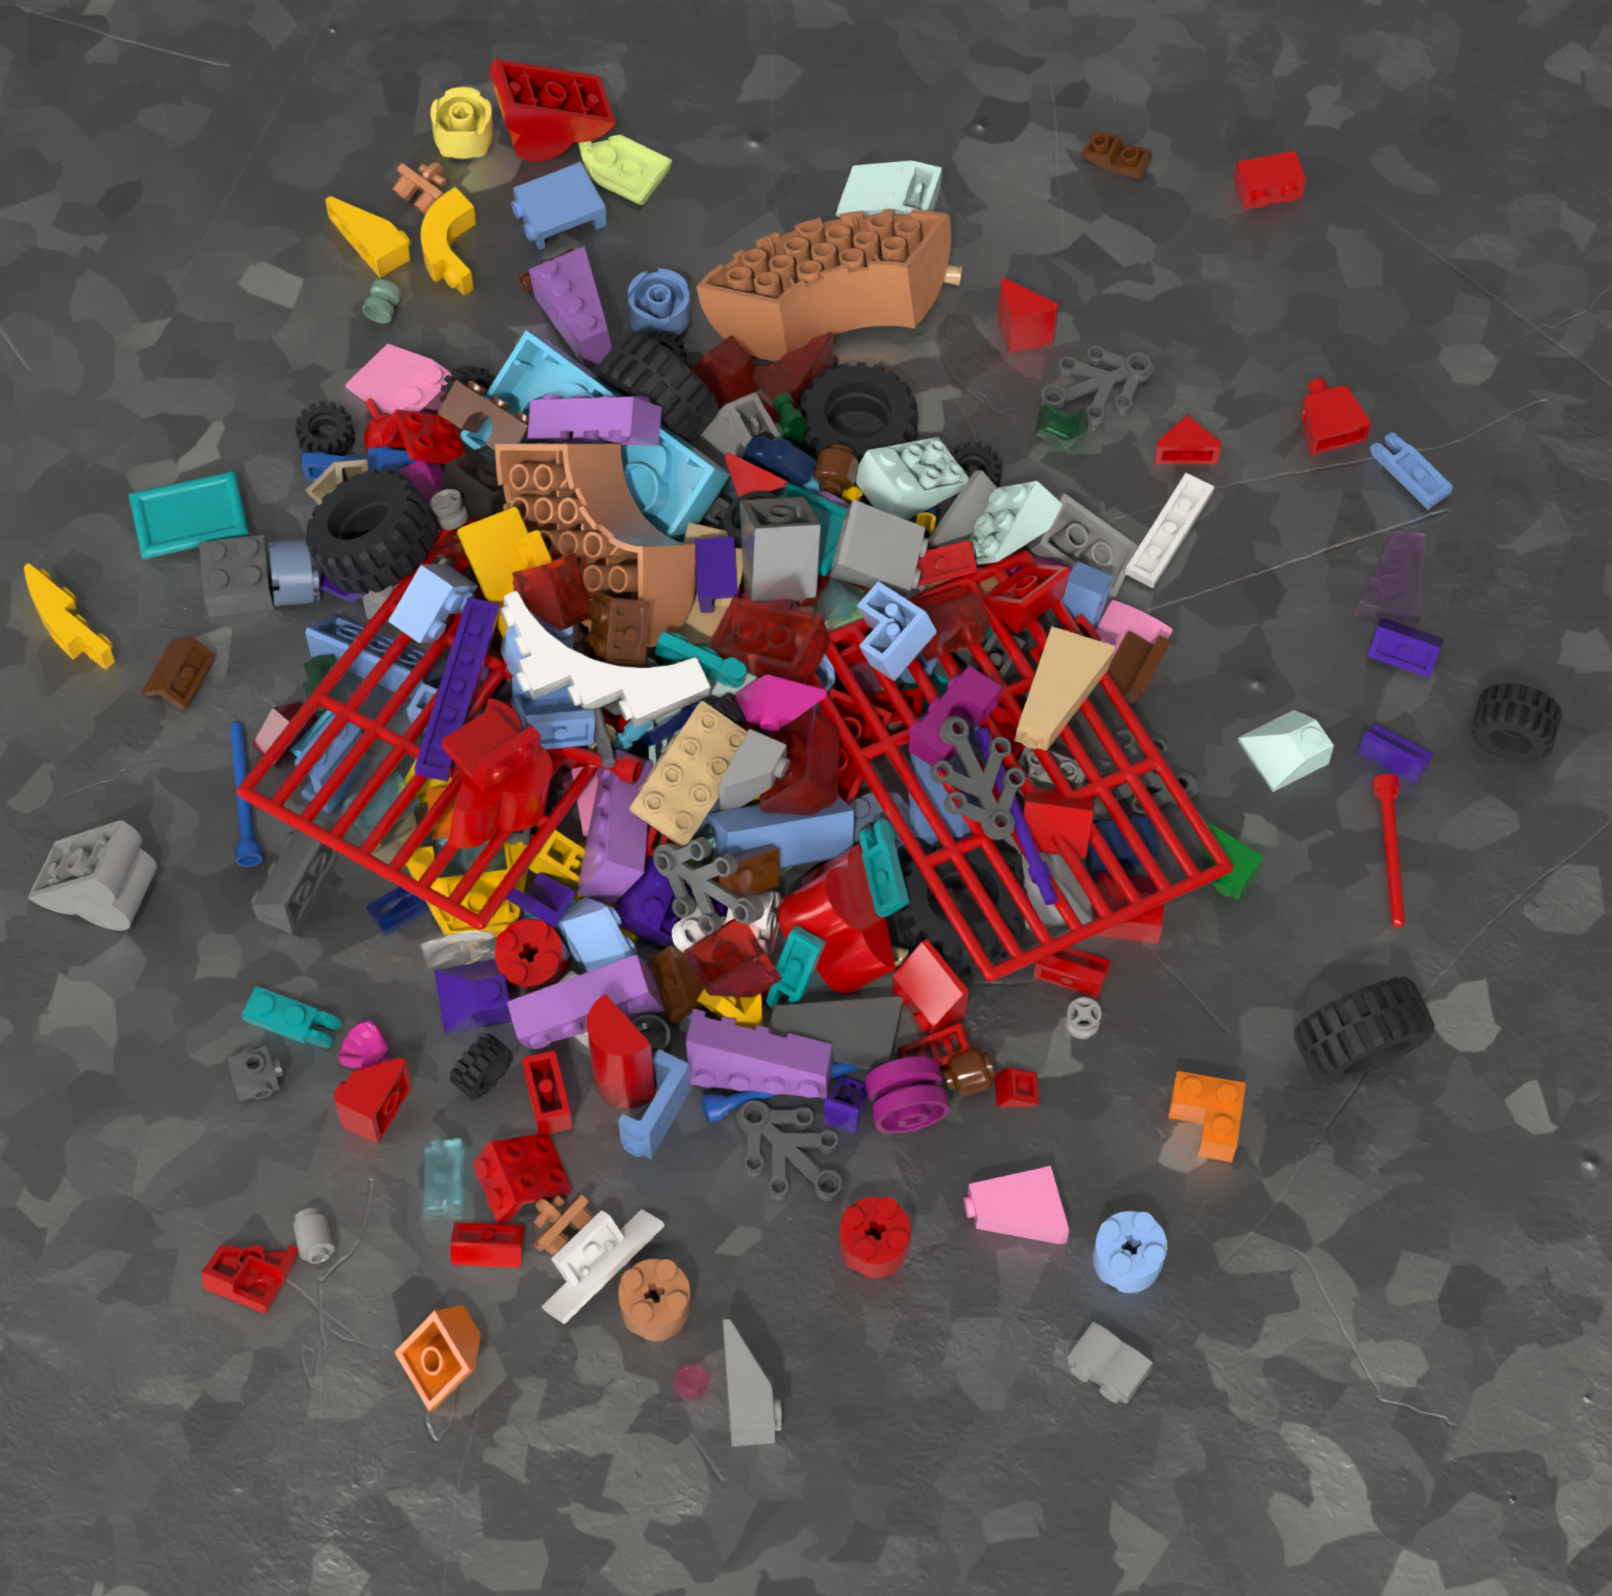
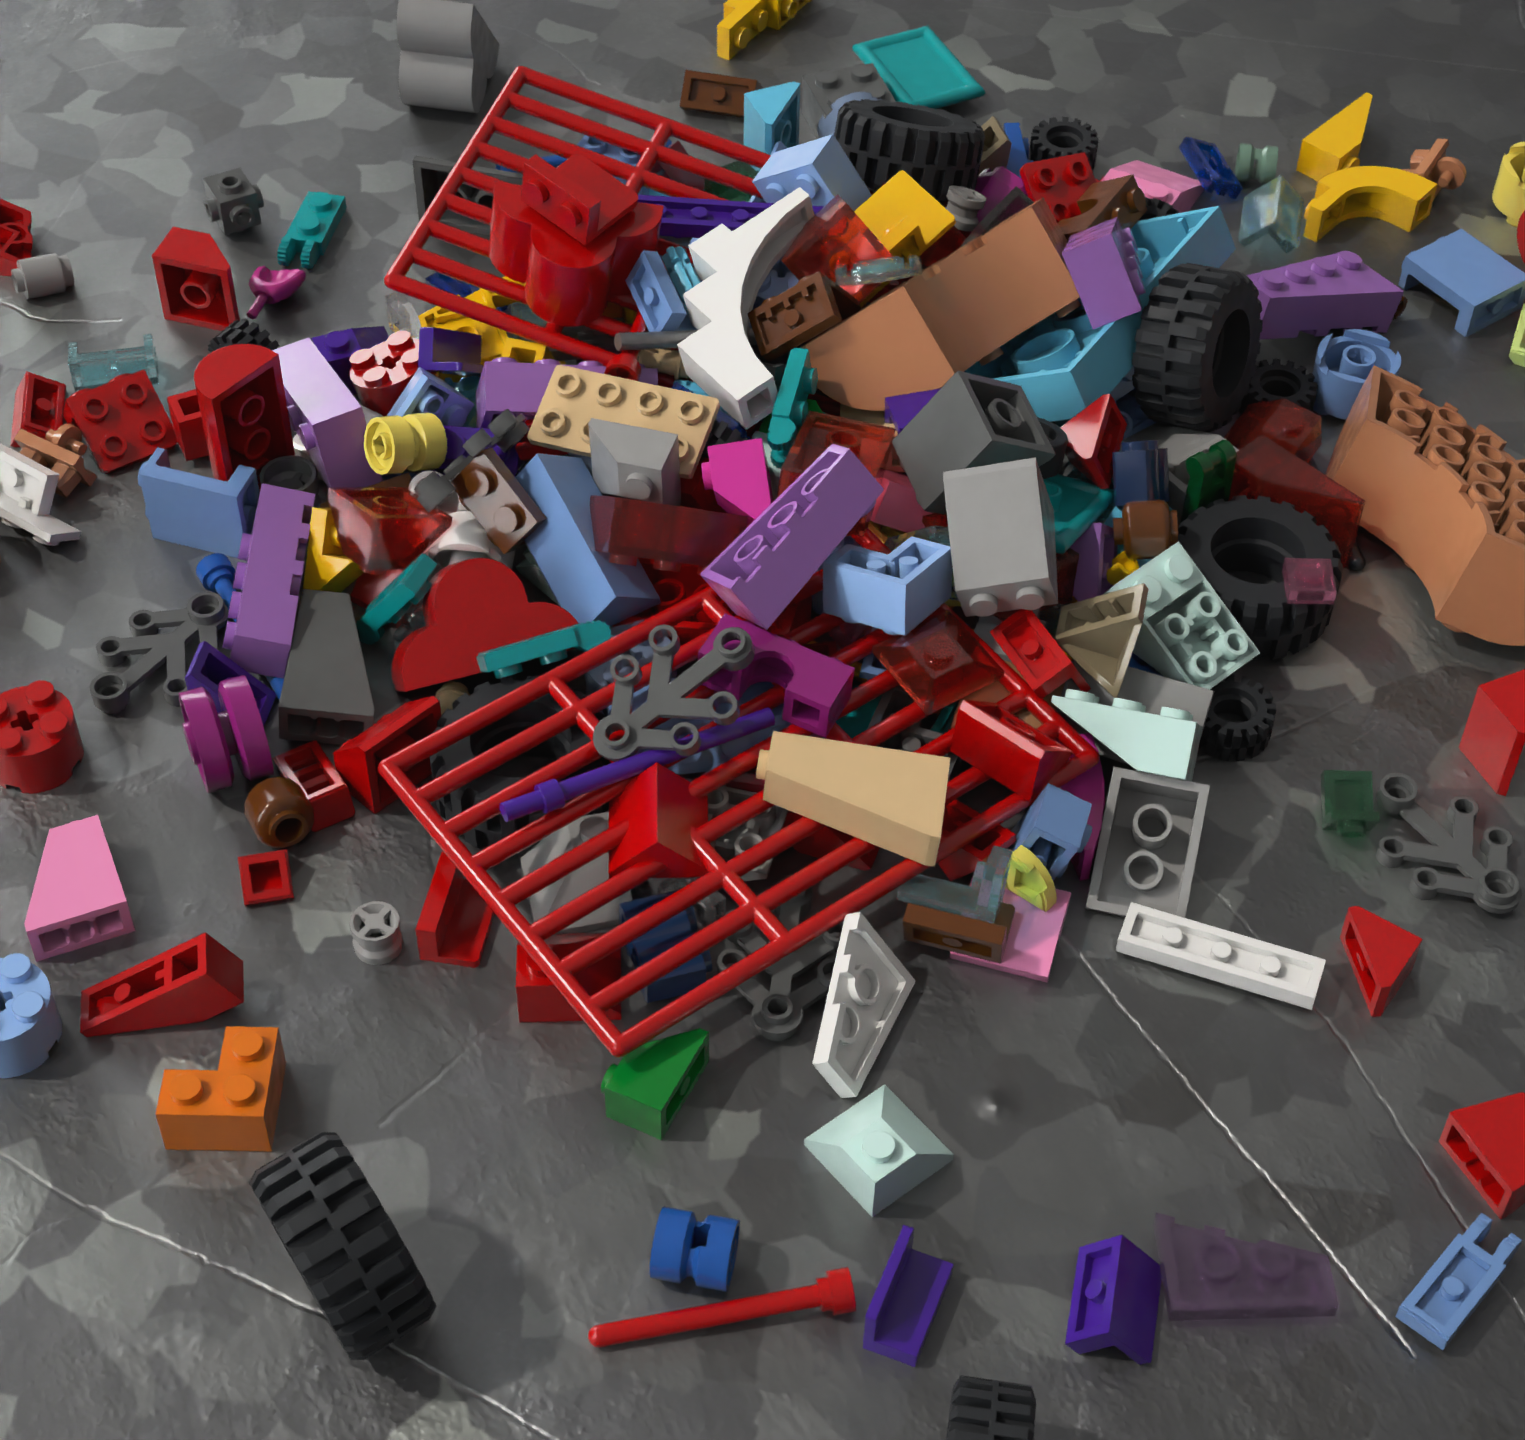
camera: 80 degrees right, 15 degrees down
none -> red slope [80,932,244,1037]
none -> light yellow wheel [364,412,447,475]
none -> blue wheel [650,1206,740,1292]
none -> medium azure axle [662,246,701,316]
none -> medium lavender wedge [700,444,884,630]
none -> medium azure slope [744,81,800,175]
none -> white wing [812,912,916,1098]
none -> clear light blue tile [834,255,923,286]
none -> clear light blue bracket [896,846,1013,923]
none -> light yellow tile [1006,845,1057,912]
none -> dark tan slope [1055,583,1149,698]
none -> clear blue tile [1179,137,1243,199]
none -> clear light blue panel [1238,174,1304,254]
none -> clear pink plate [1282,558,1337,604]

